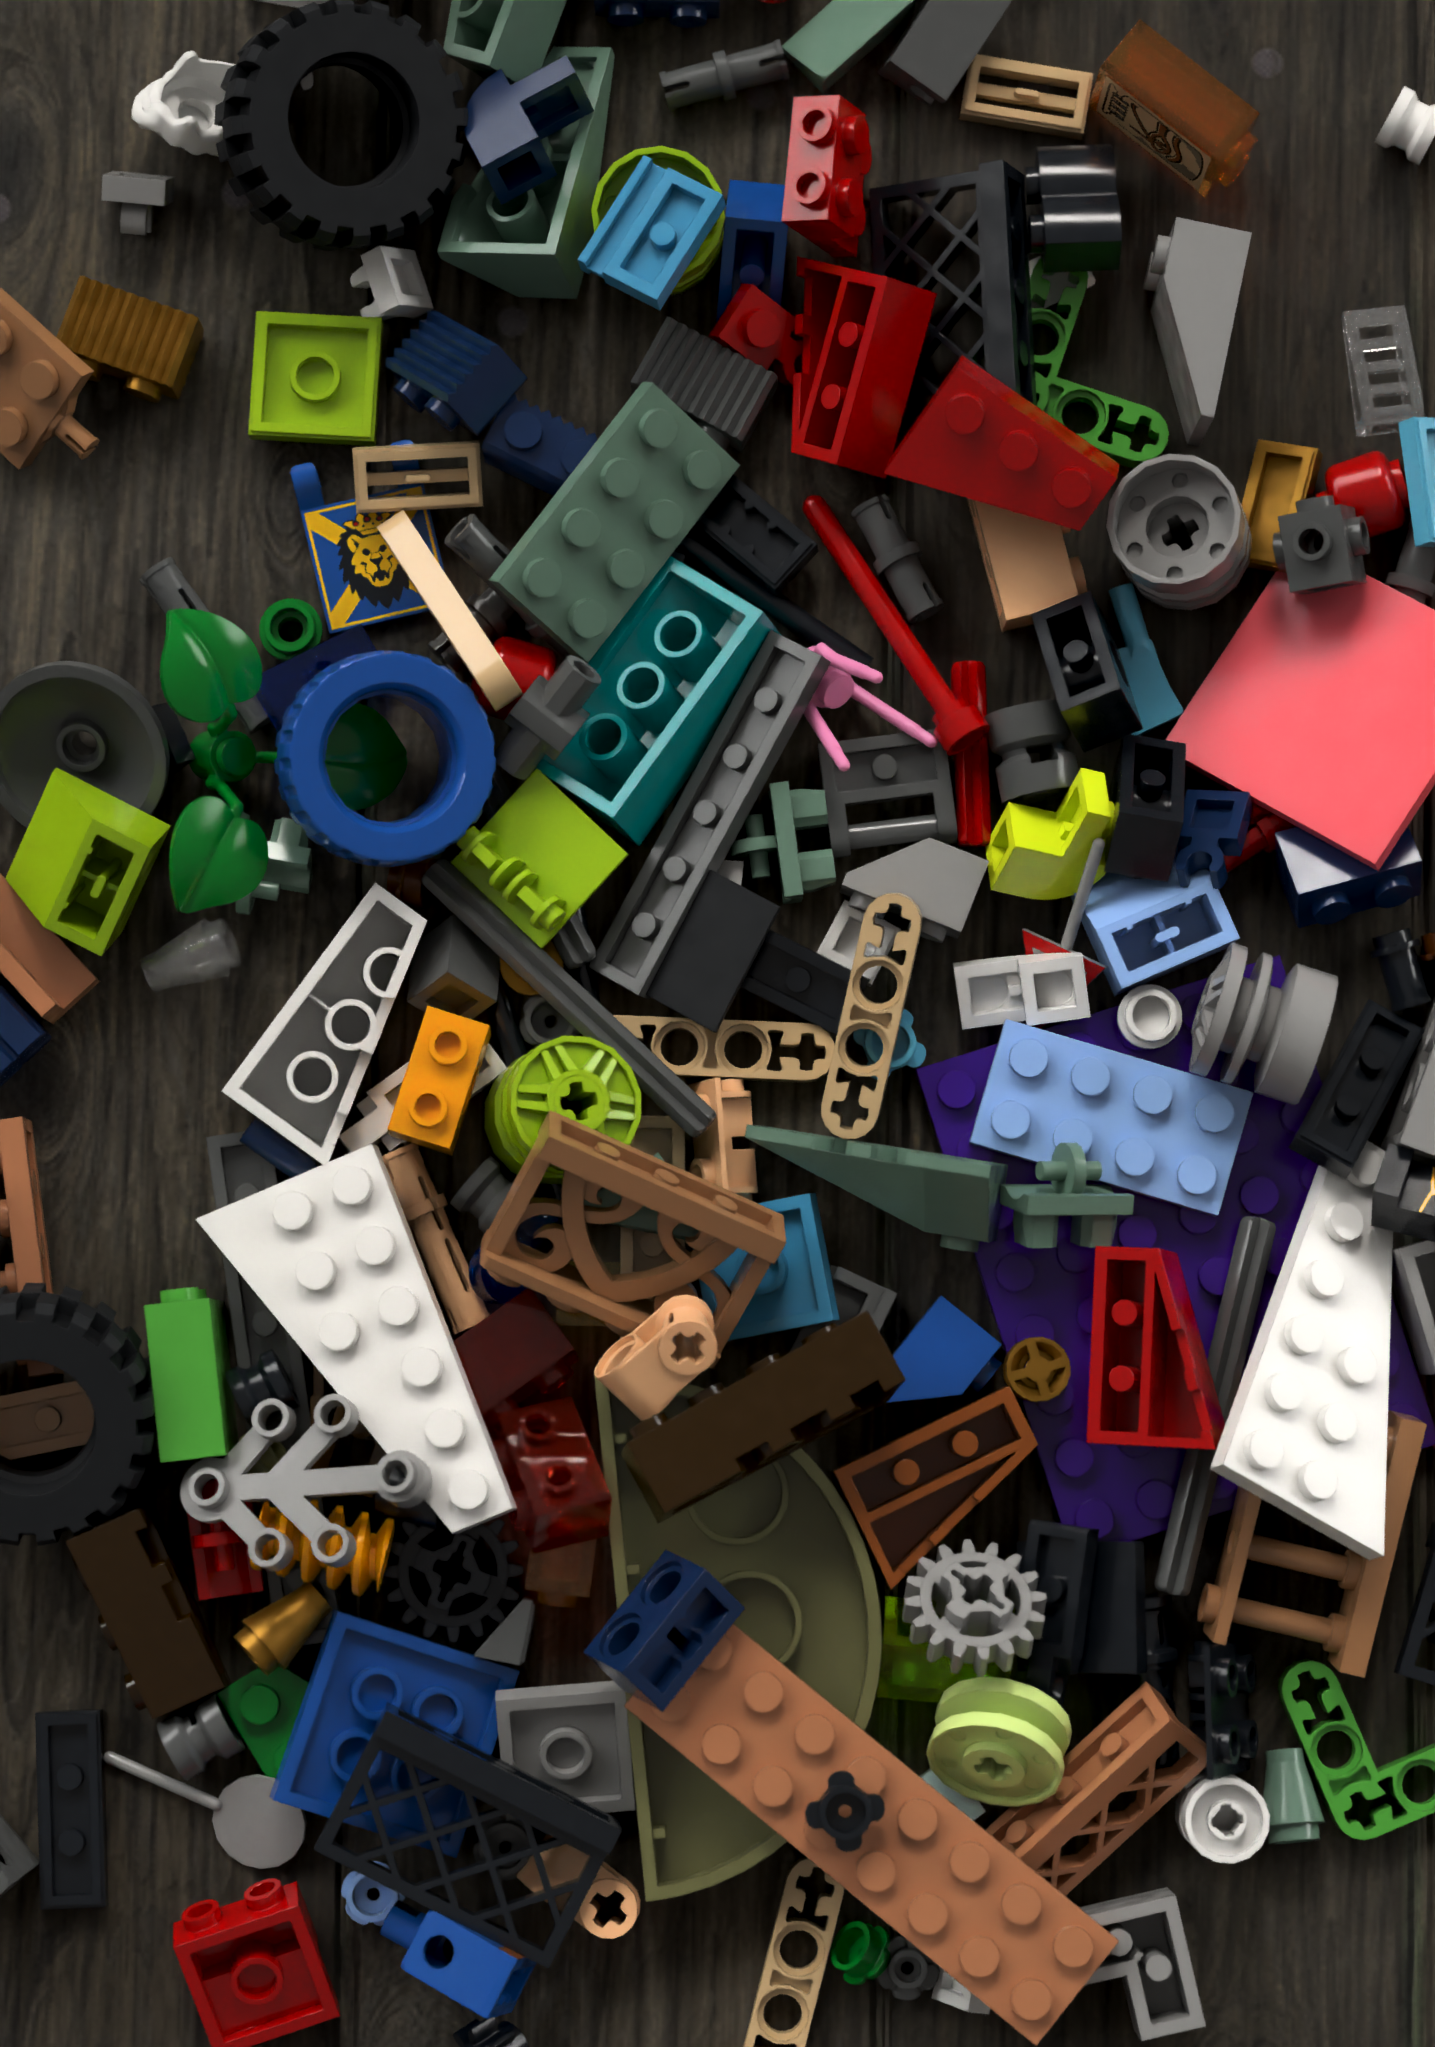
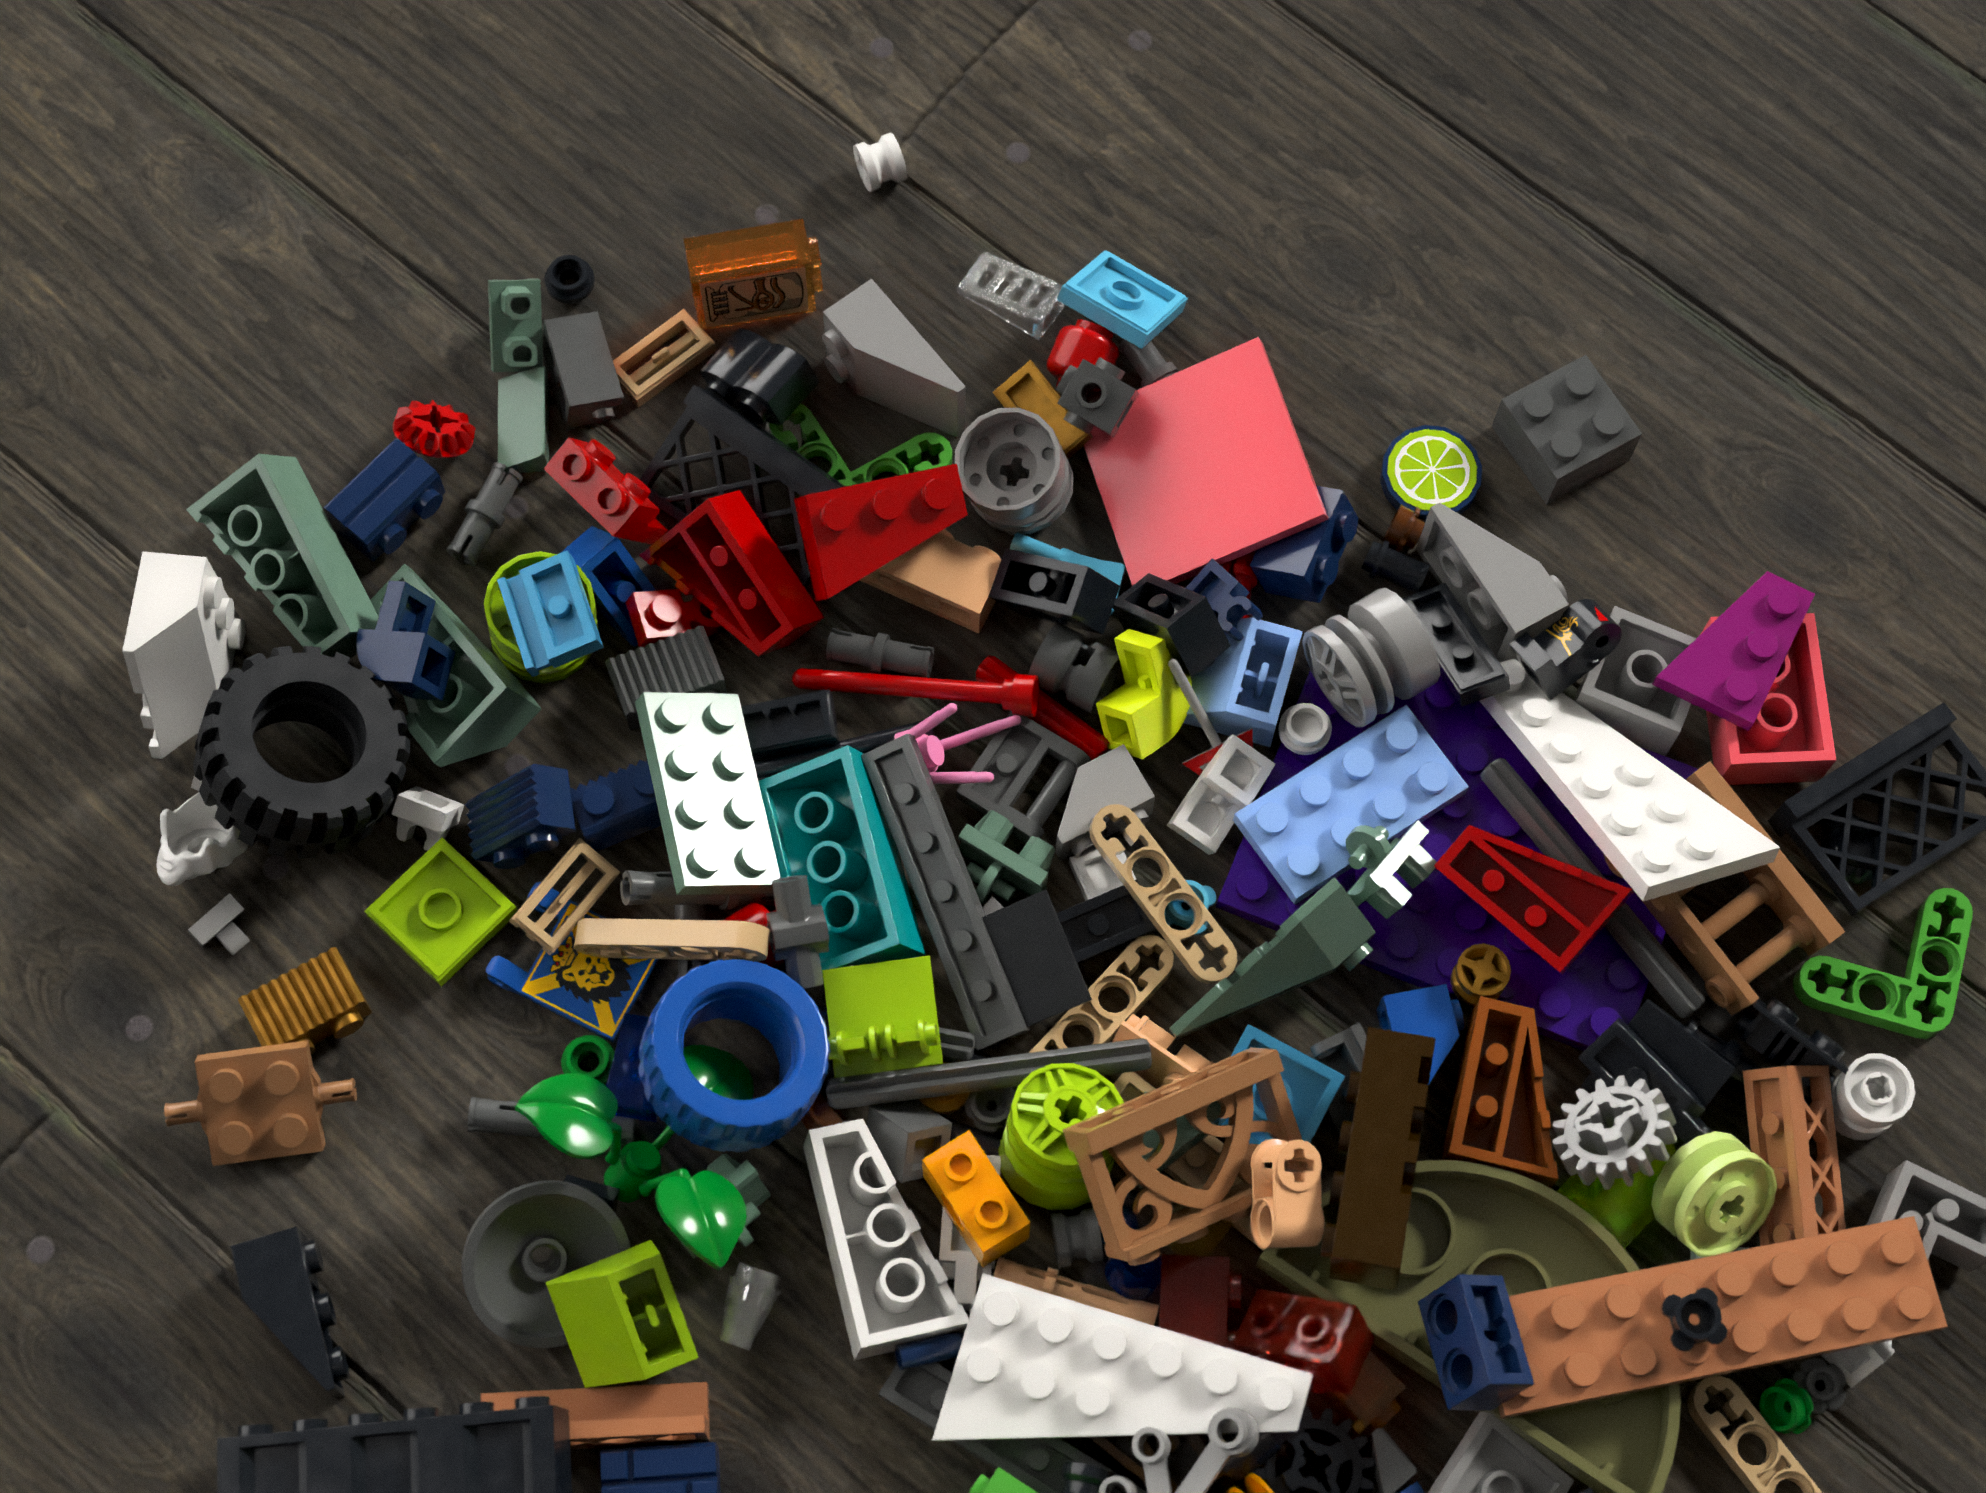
camera: 50 degrees left, 15 degrees down
sand green cone [1263,1748,1325,1845] -> none

